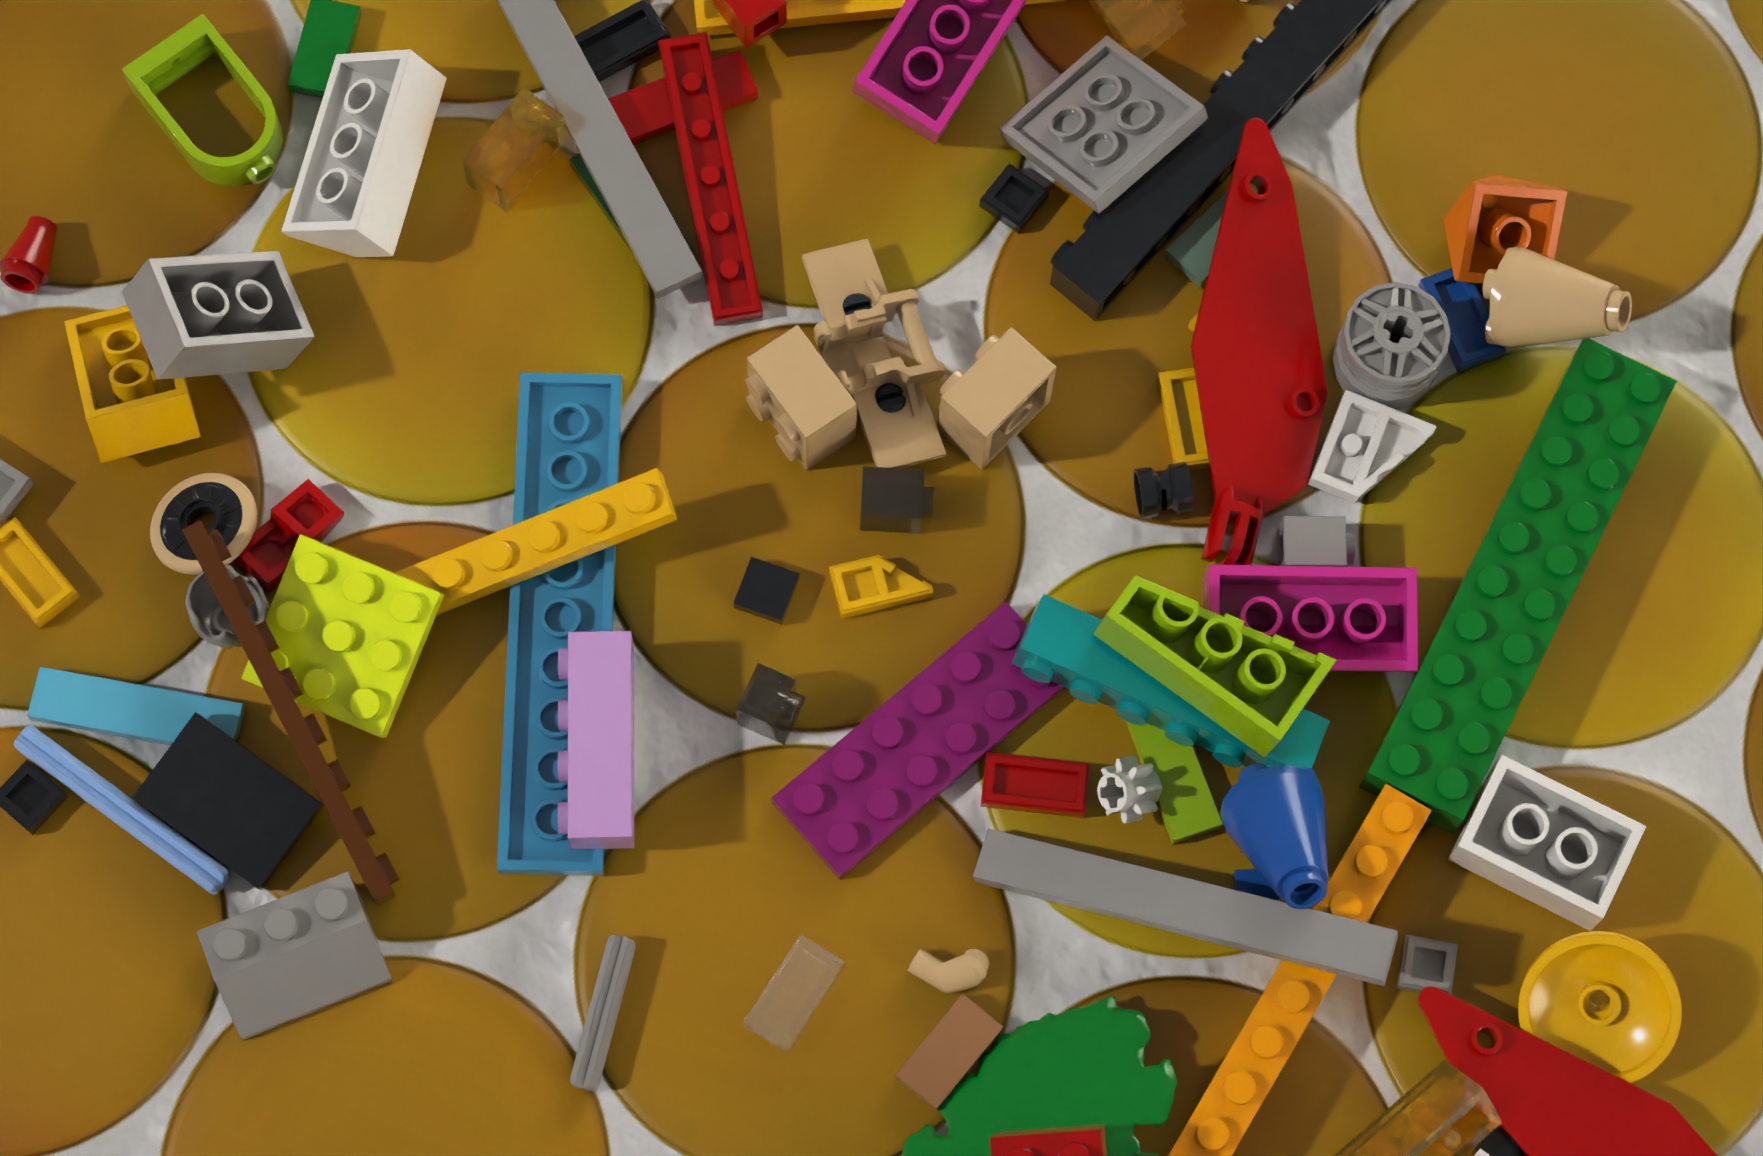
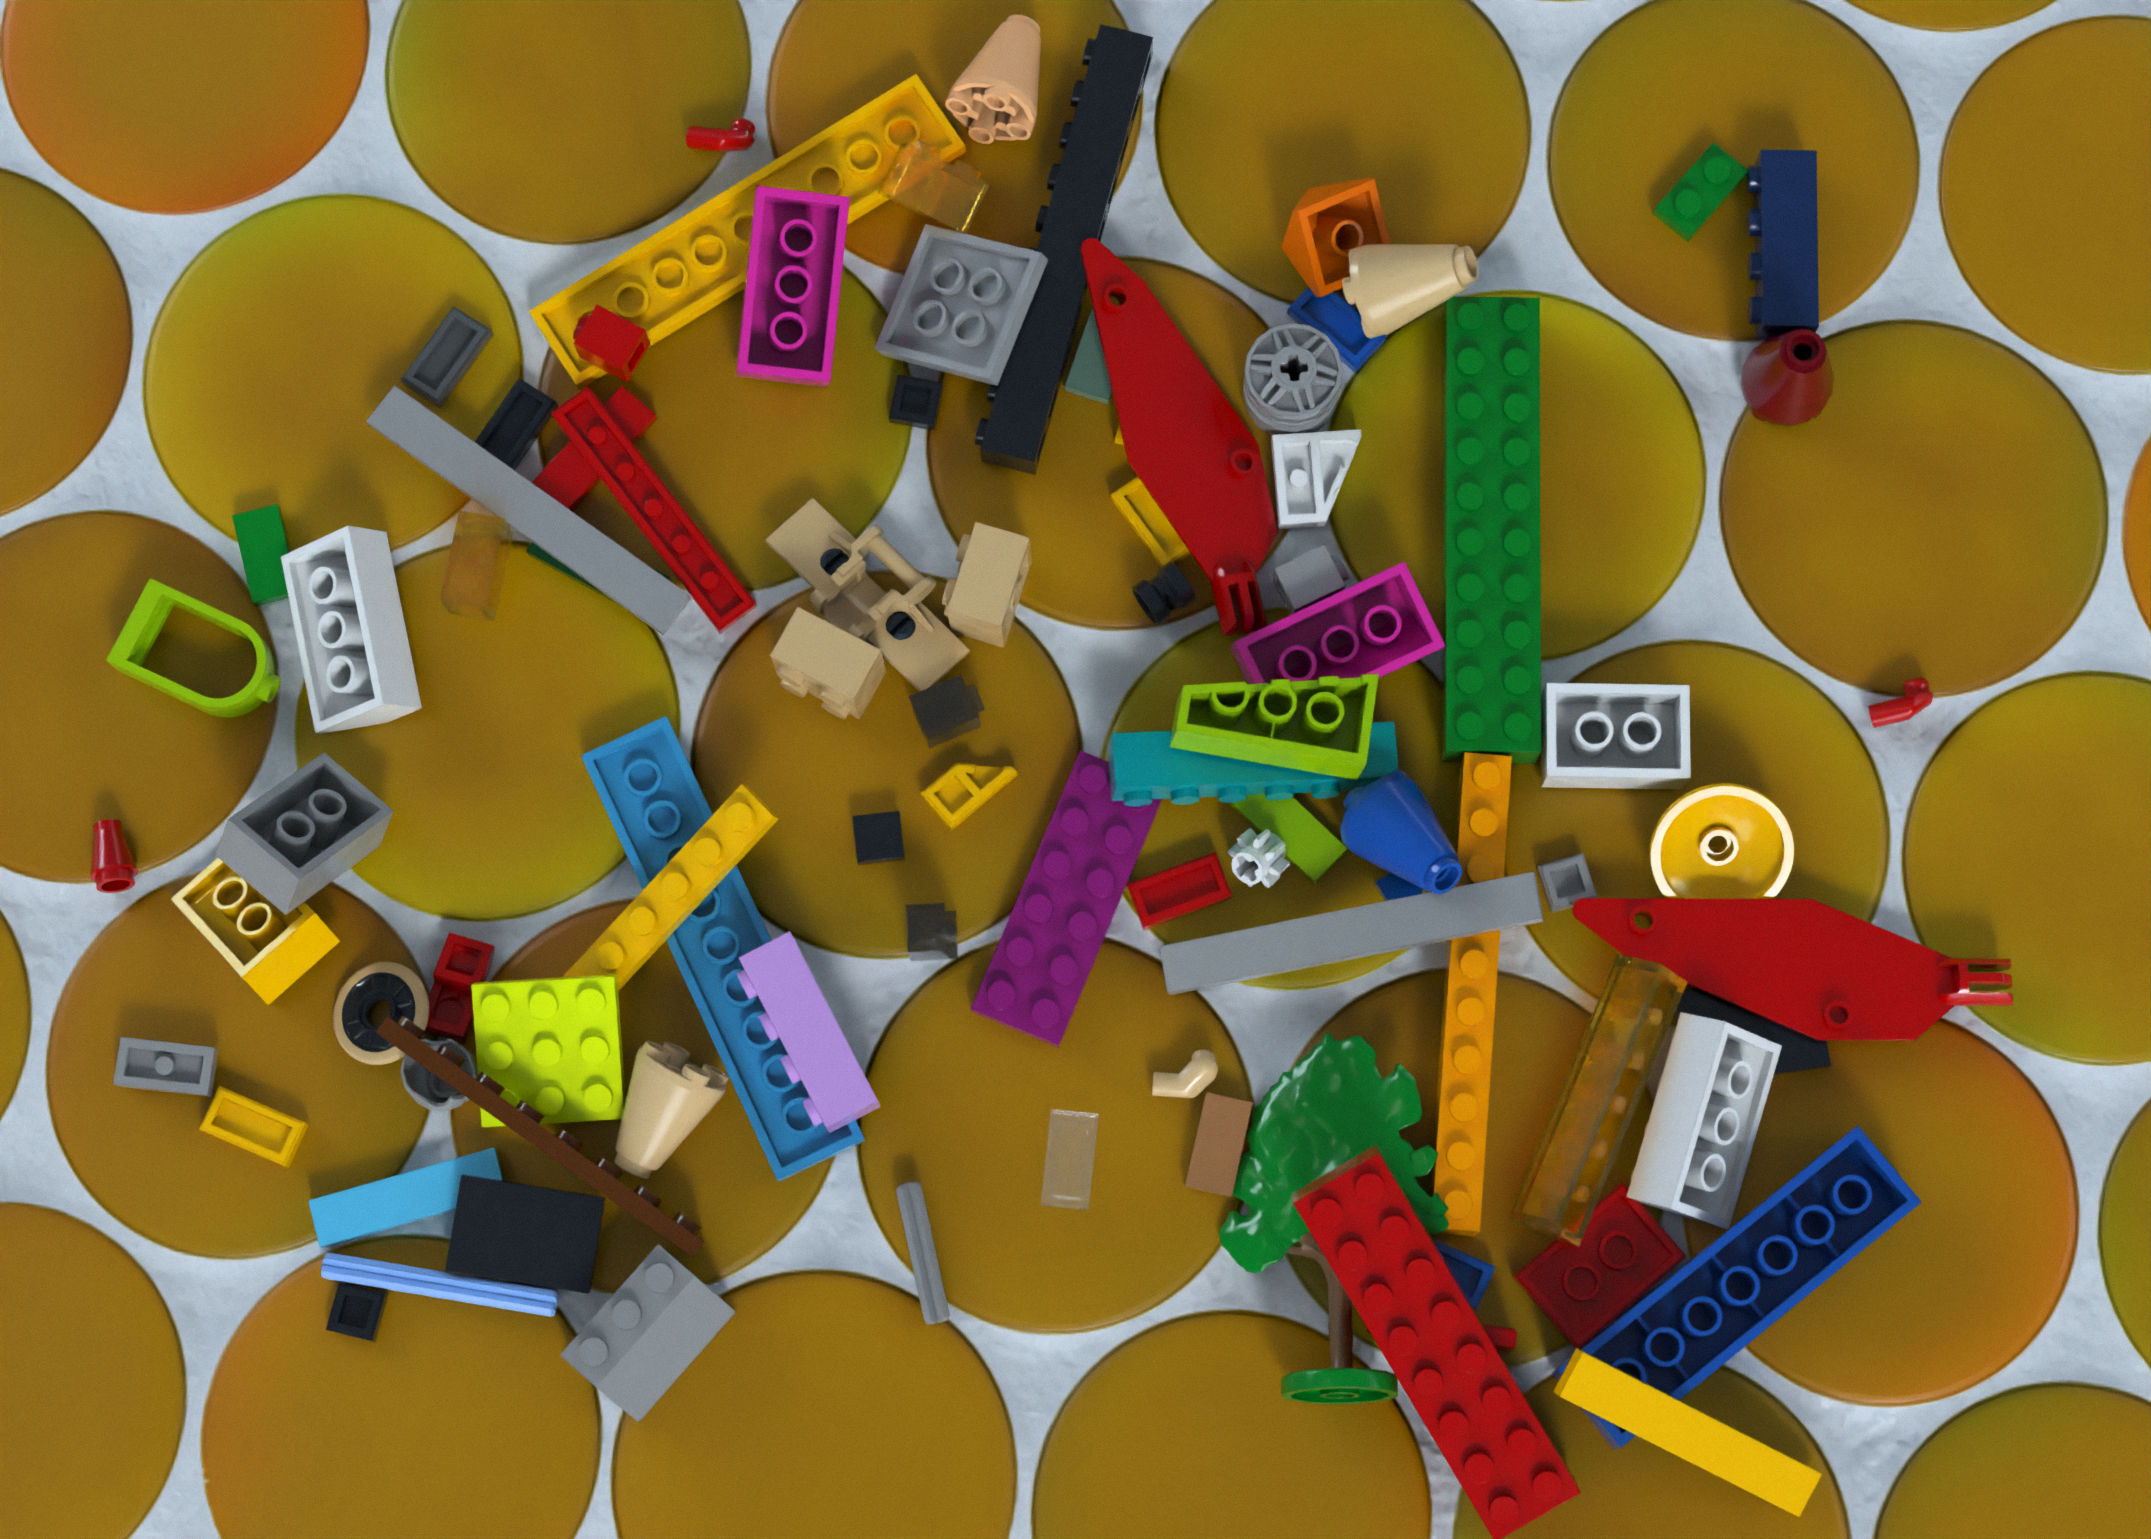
camera: 20 degrees left, 5 degrees up
none -> tan cone [614,1041,729,1179]

